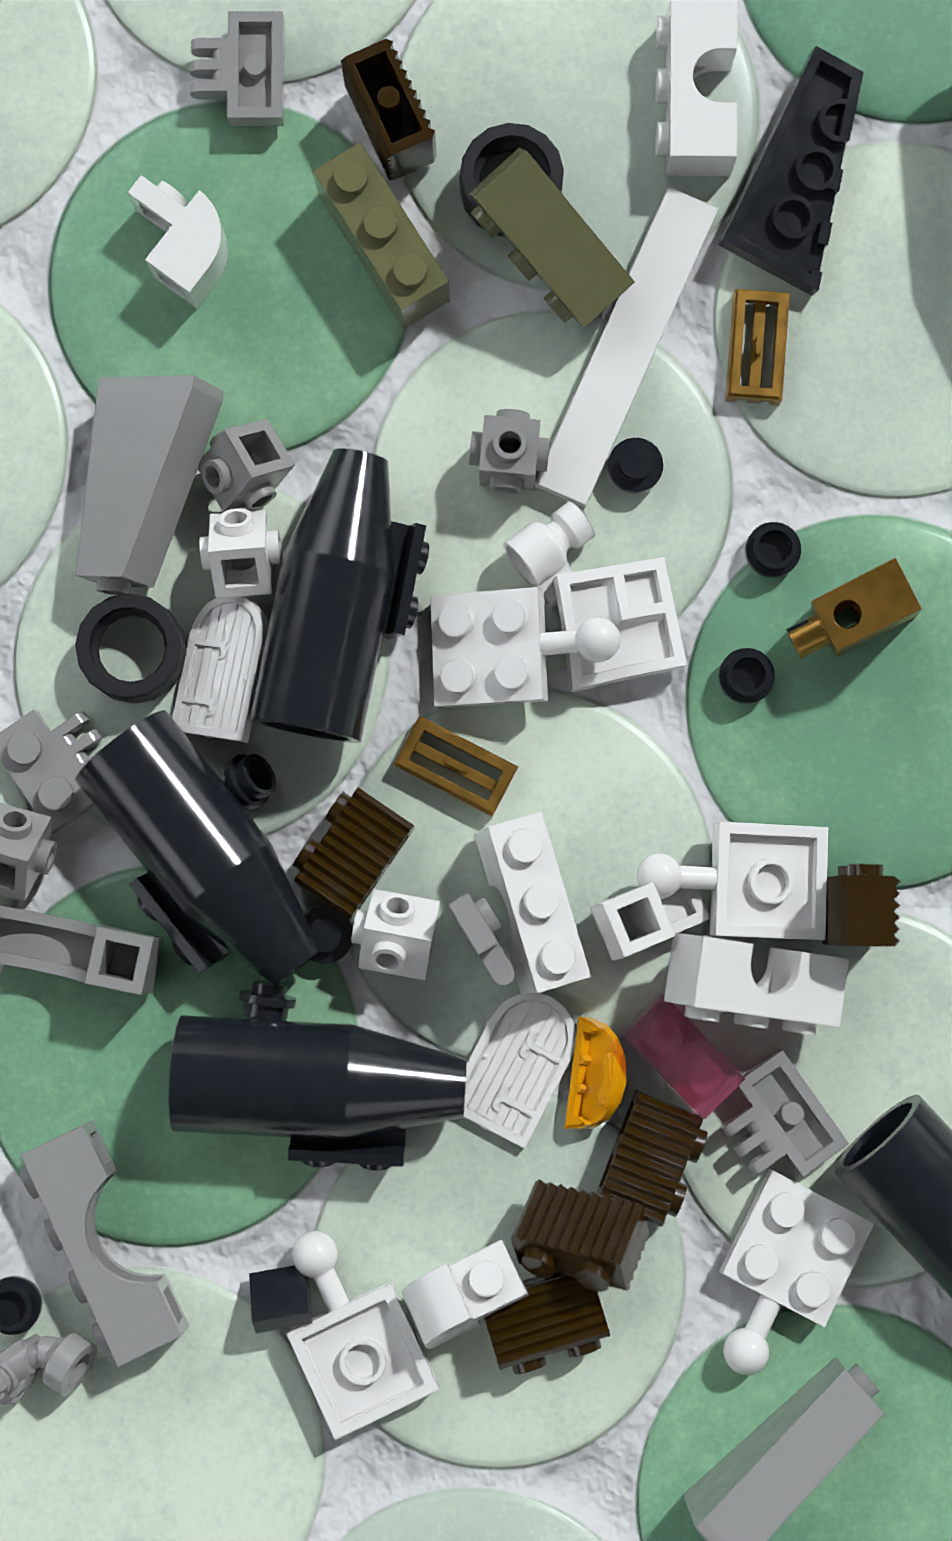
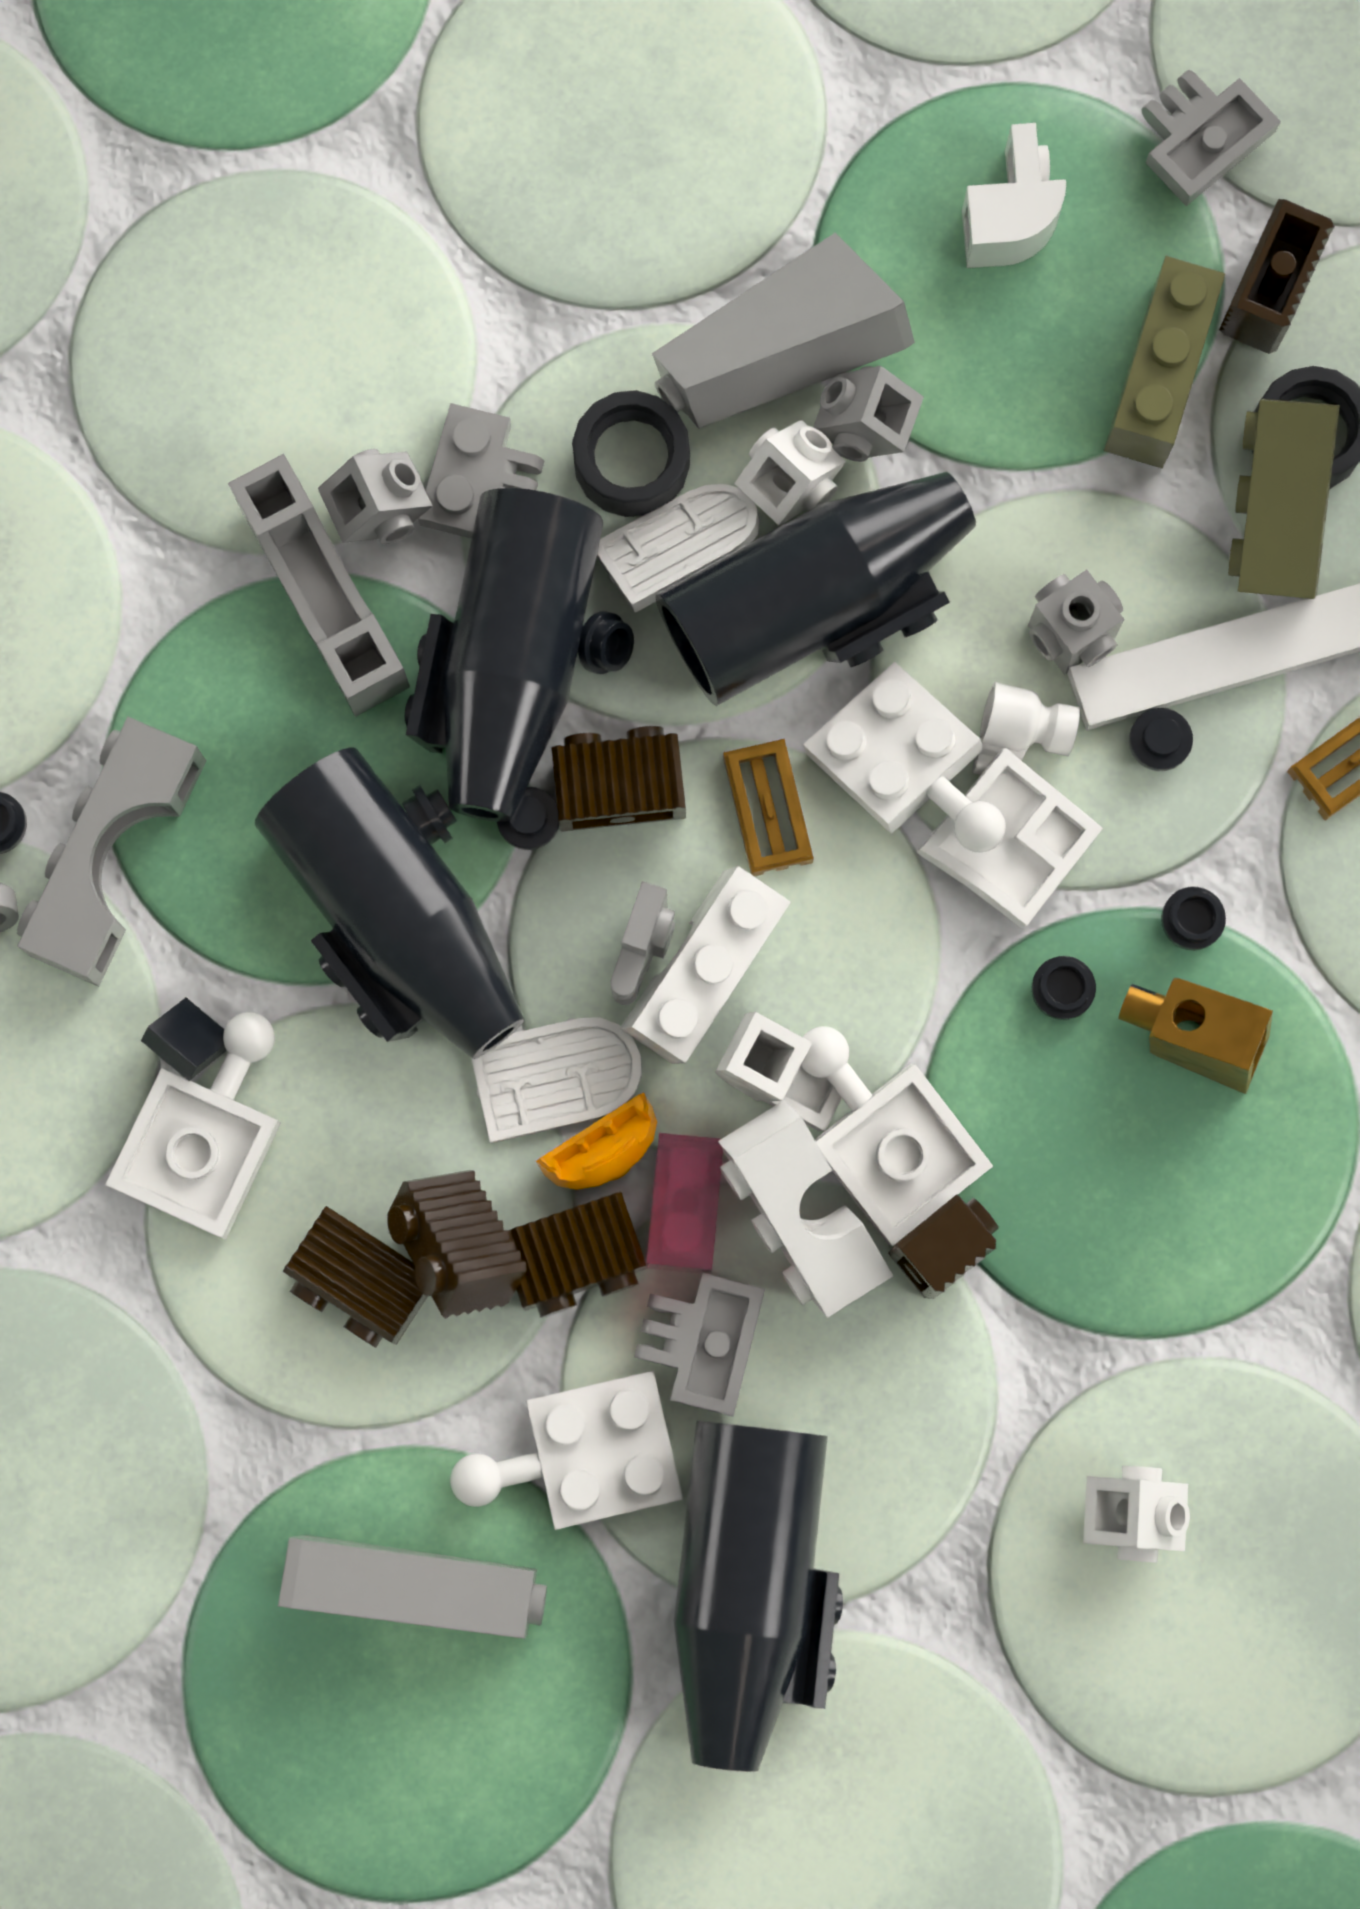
camera: 50 degrees right, 5 degrees down
white brick [351,889,440,981] -> none
white brick [402,1240,529,1349] -> none

